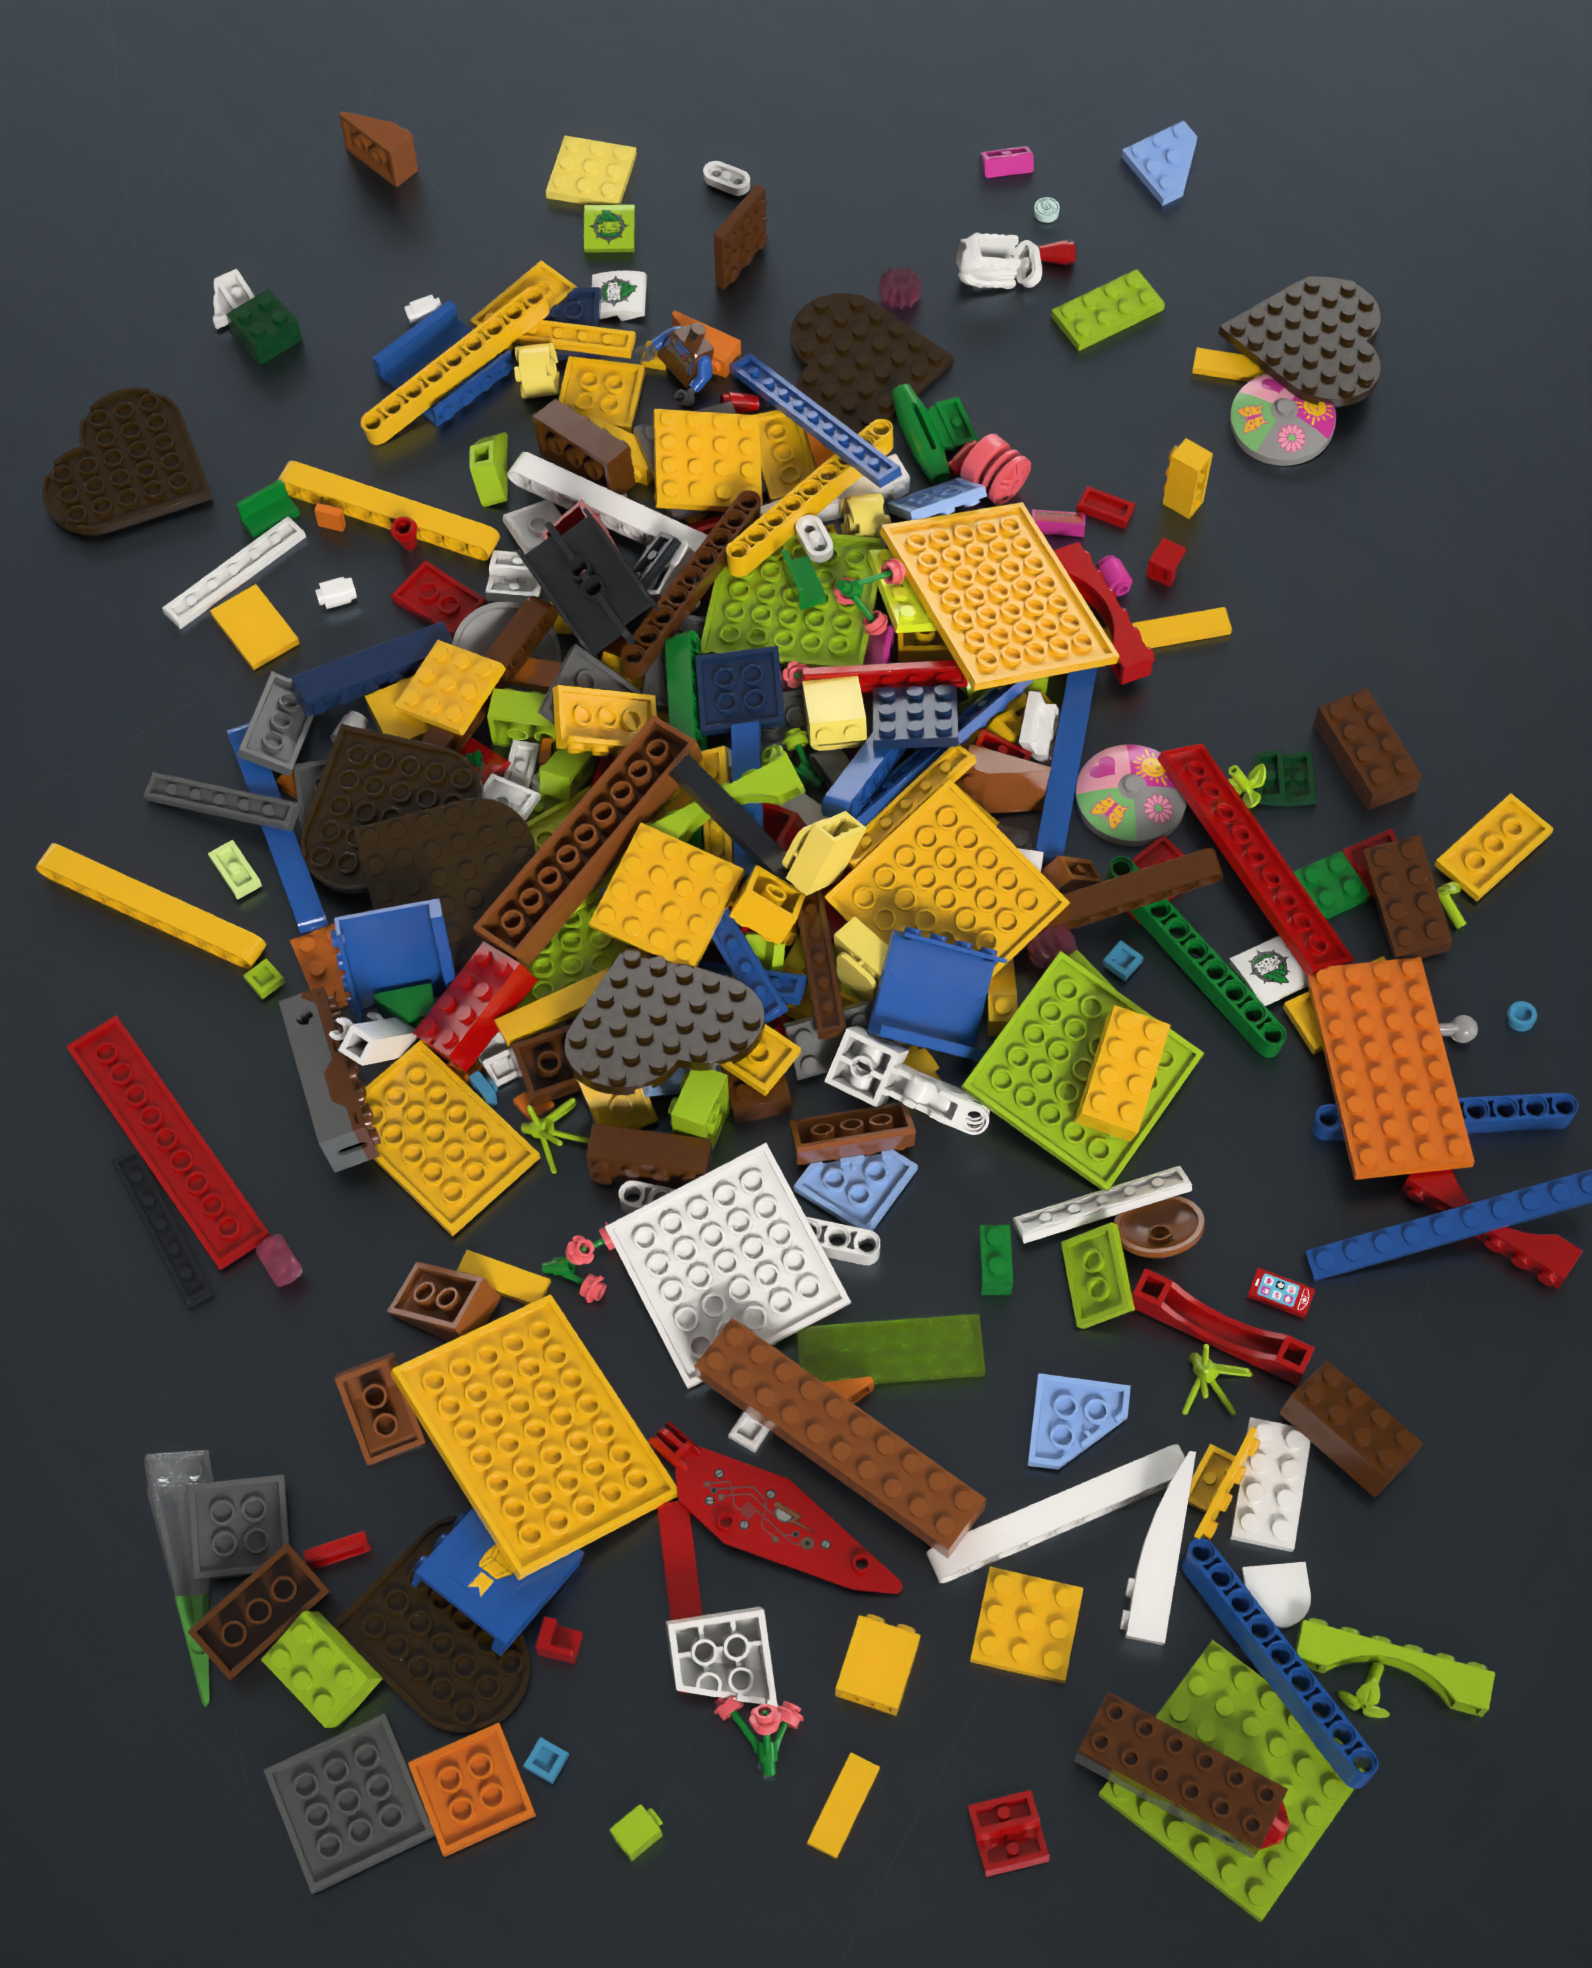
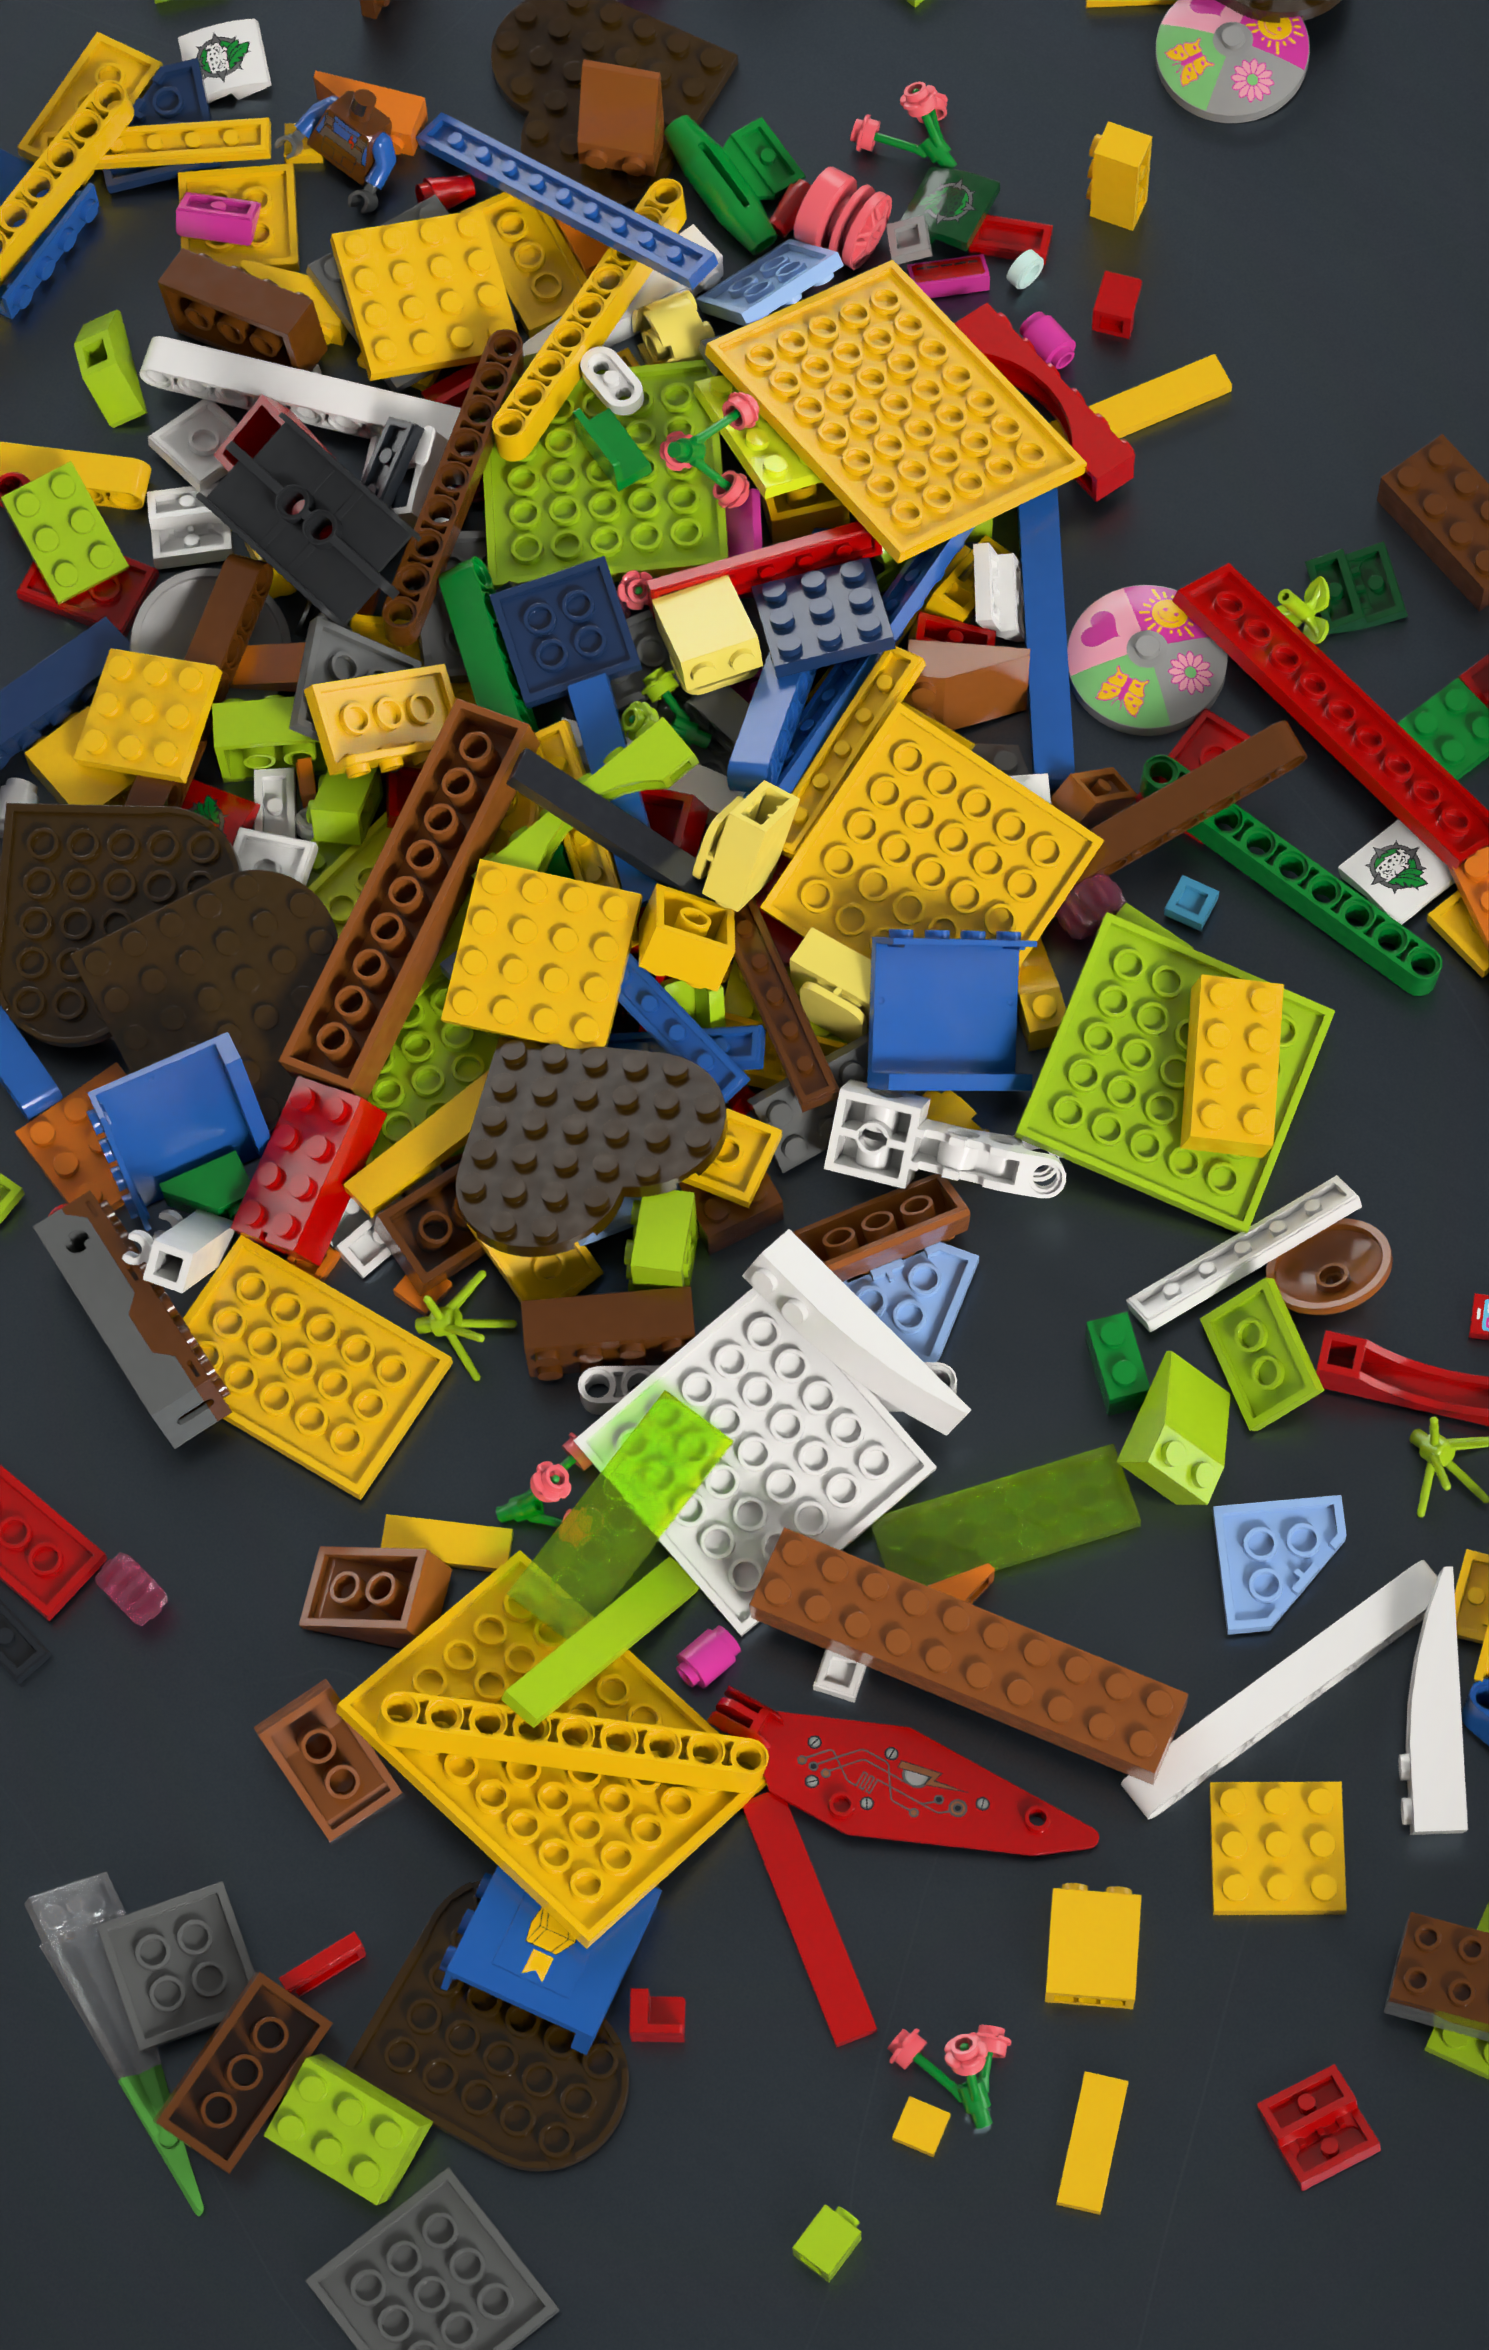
camera: 10 degrees left, 5 degrees up
orange plate [408,1723,536,1857] -> none
dark azure plate [469,1070,498,1108] -> none
light yellow brick [515,343,560,399] -> none
dark azure plate [524,1737,569,1785] -> none
white wedge [665,1607,778,1708] -> none
none -> lime plate [0,461,129,605]
none -> dark pink slope [176,192,261,246]
none -> yellow beam [376,1691,769,1793]
none -> lime tile [501,1556,699,1728]
none -> clear neon green plate [507,1390,734,1640]
none -> dark orange slope [577,59,665,177]
none -> dark pink brick [676,1625,741,1689]
none -> white slope [742,1229,971,1436]
none -> plant [850,82,958,169]
none -> light grey tile [886,215,932,264]
none -> yellow tile [892,2096,951,2157]
none -> dark green slope [900,167,1000,252]
none -> light aqua tile [1007,249,1044,289]
none -> lime slope [1117,1351,1231,1505]

